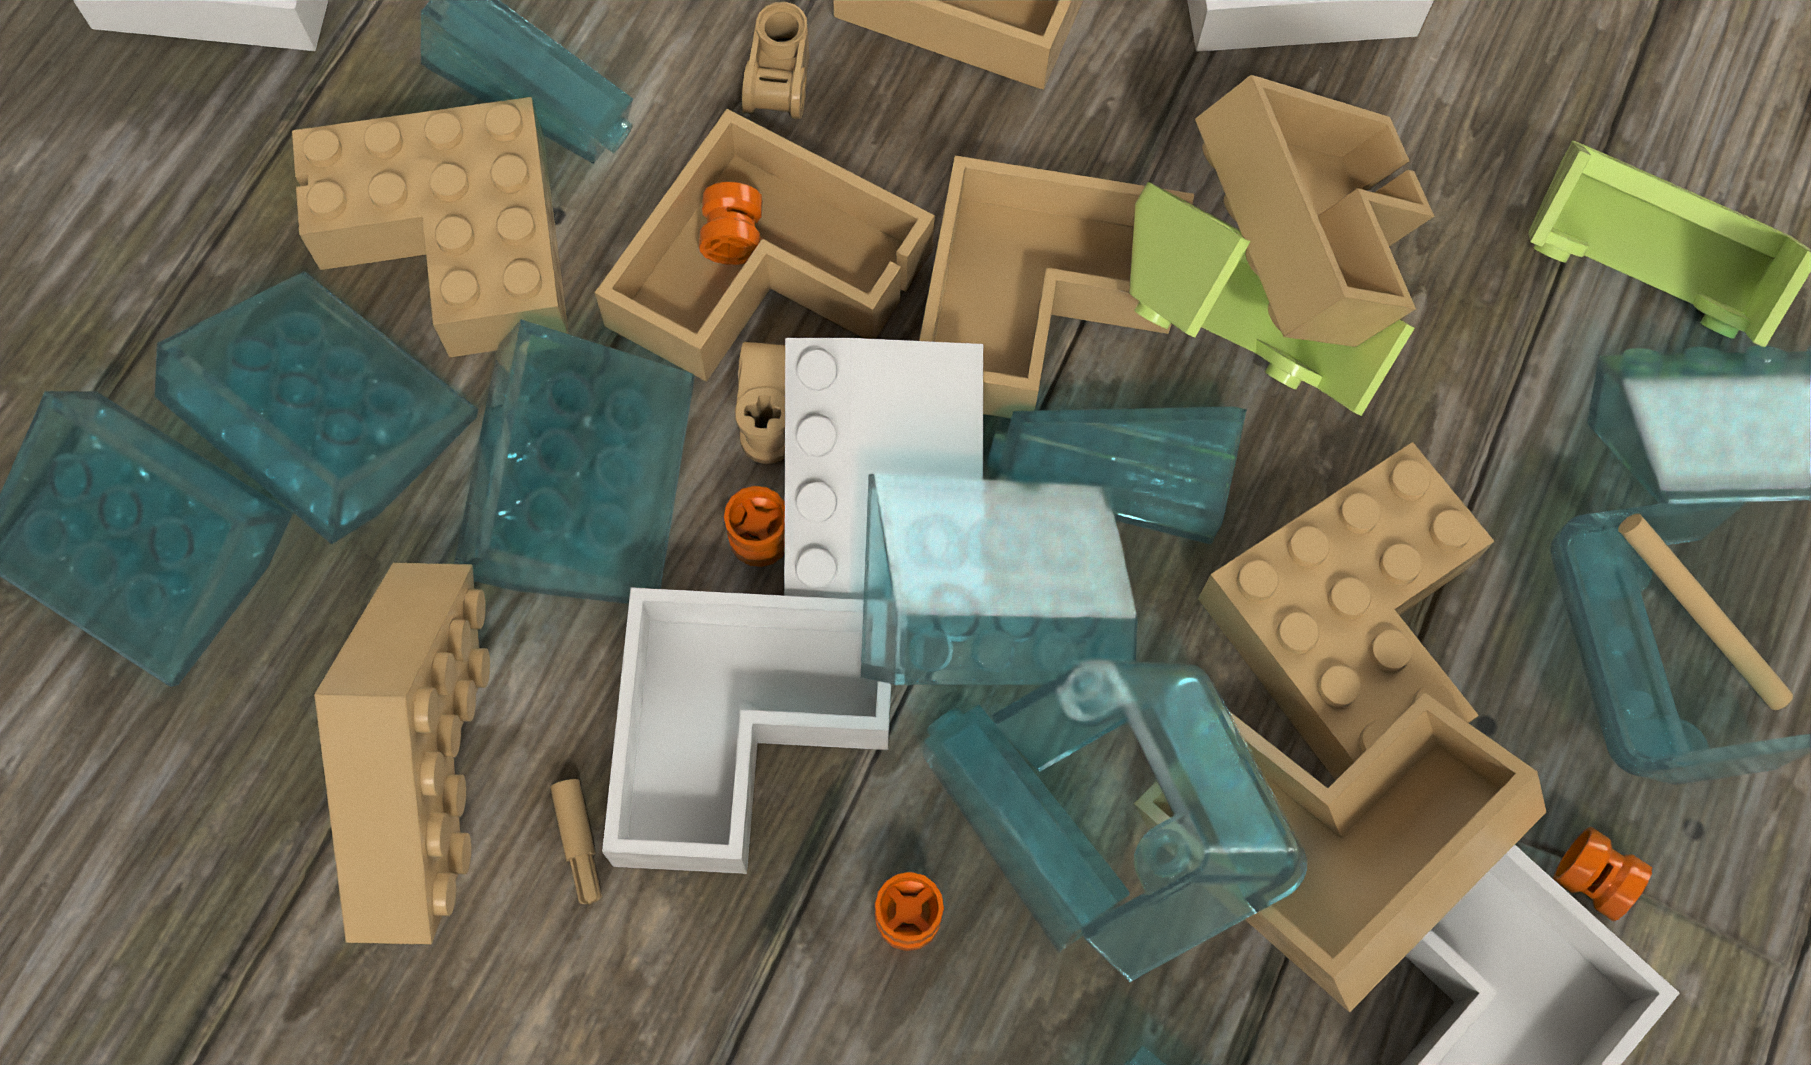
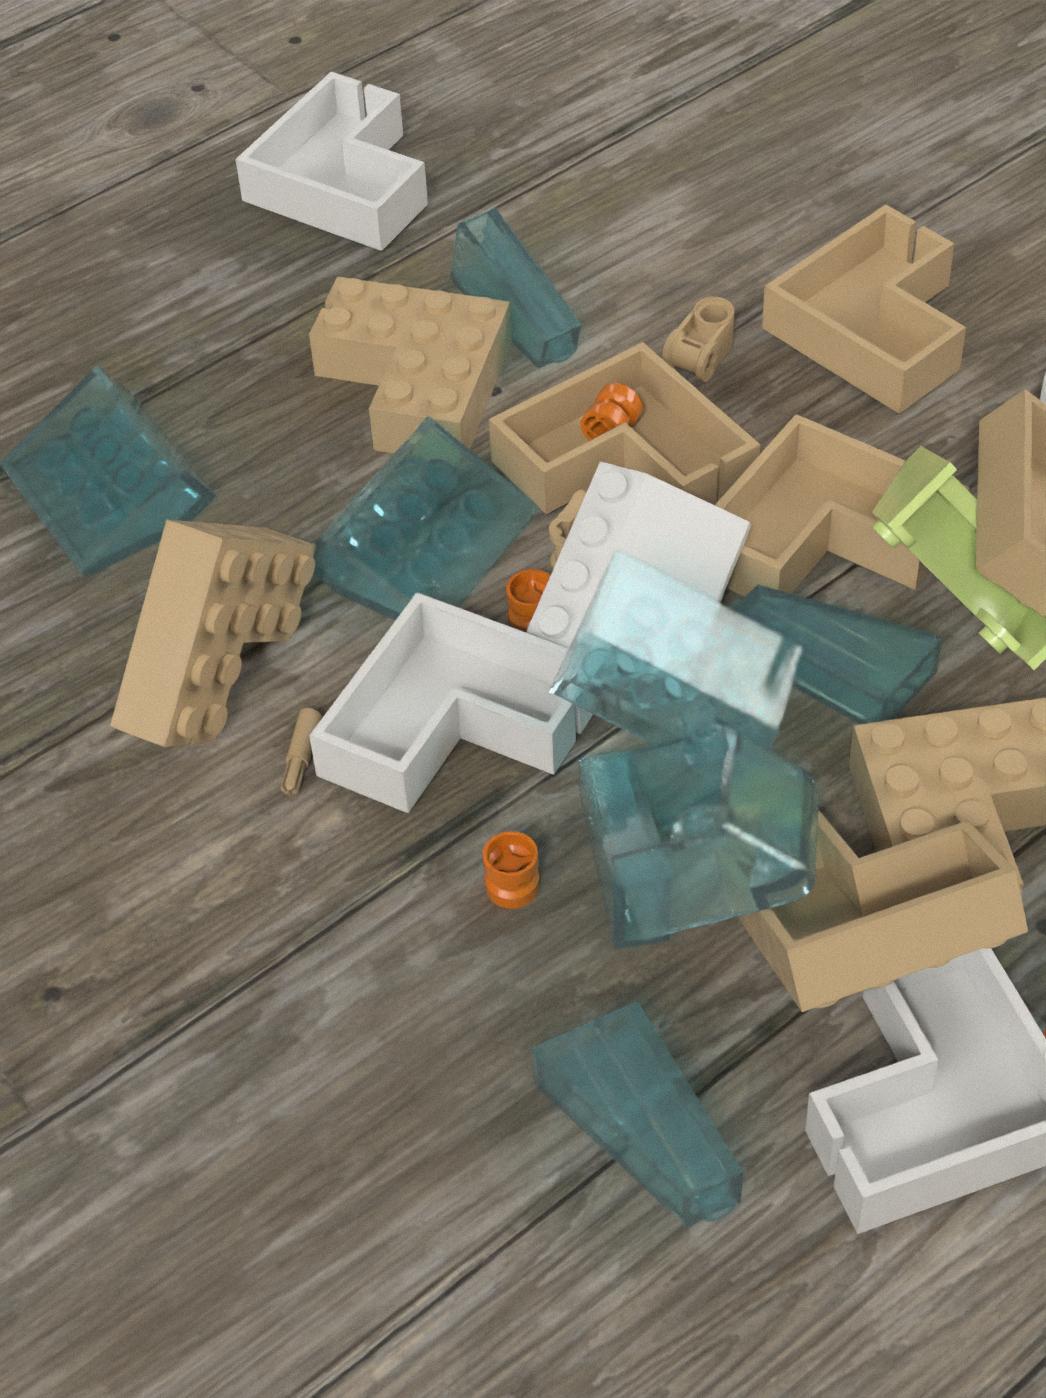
camera: 30 degrees right, 20 degrees down
clear light blue slope [155,271,479,544] -> none

